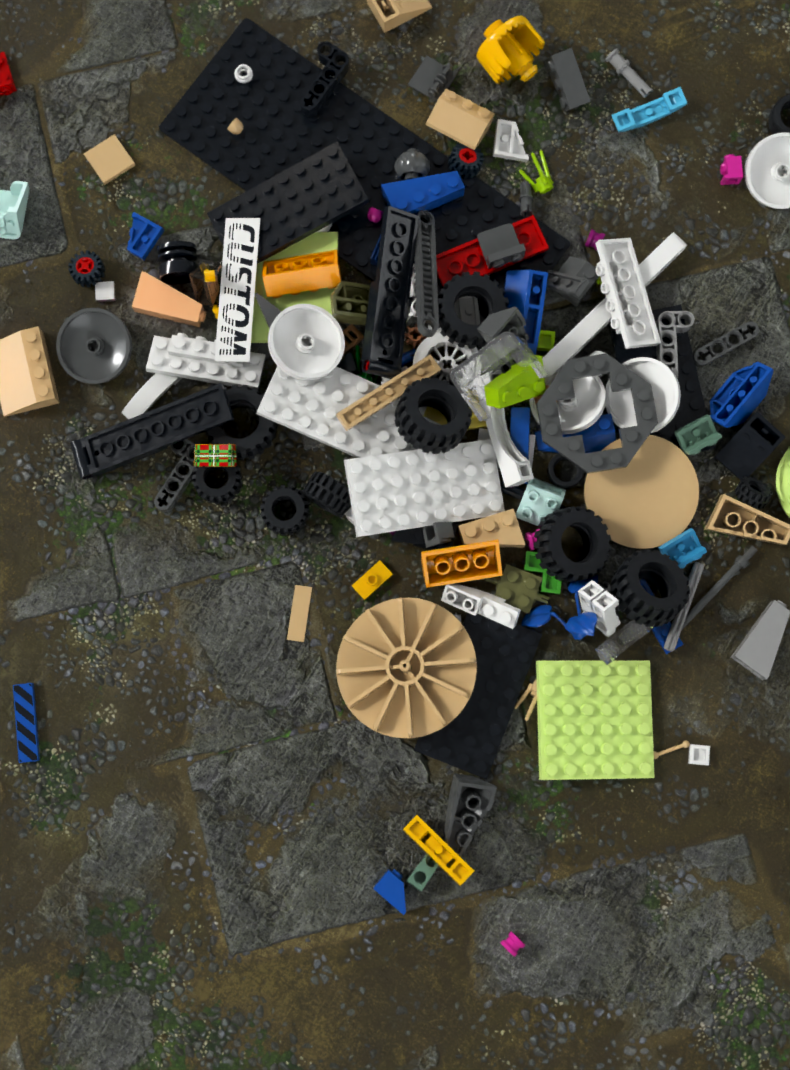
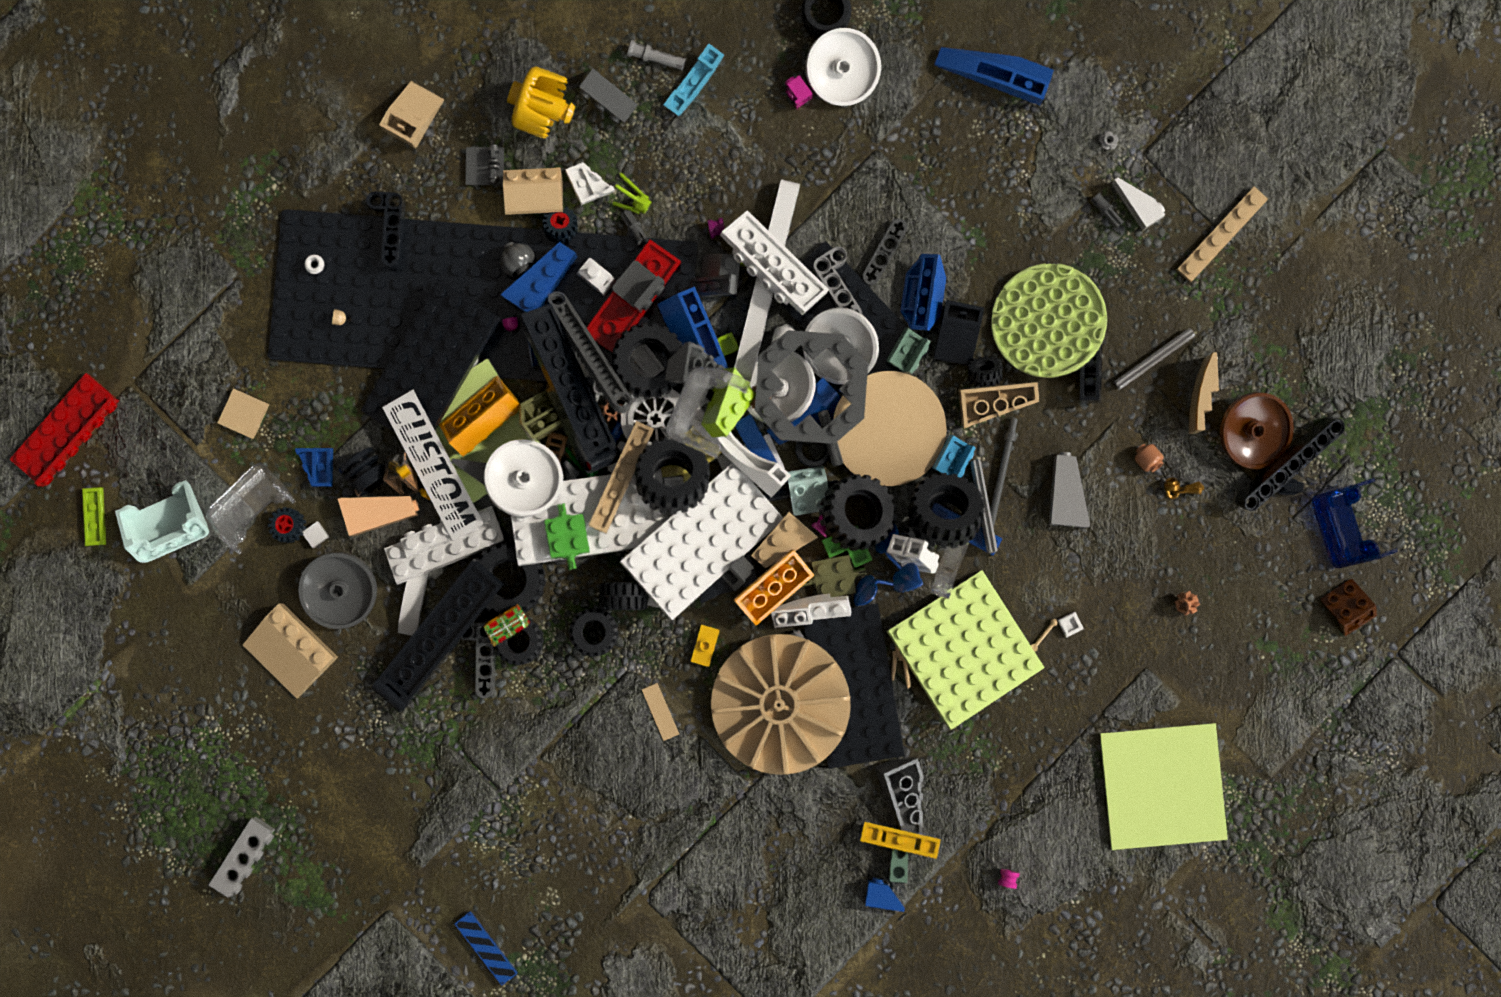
camera: 30 degrees left, 5 degrees up
none -> clear windscreen [206,462,296,555]
none -> bright green plate [544,503,590,570]
none -> white torso [576,257,616,297]
none -> dark grey axle [818,410,843,466]
none -> yellowish green tile [1099,723,1228,850]

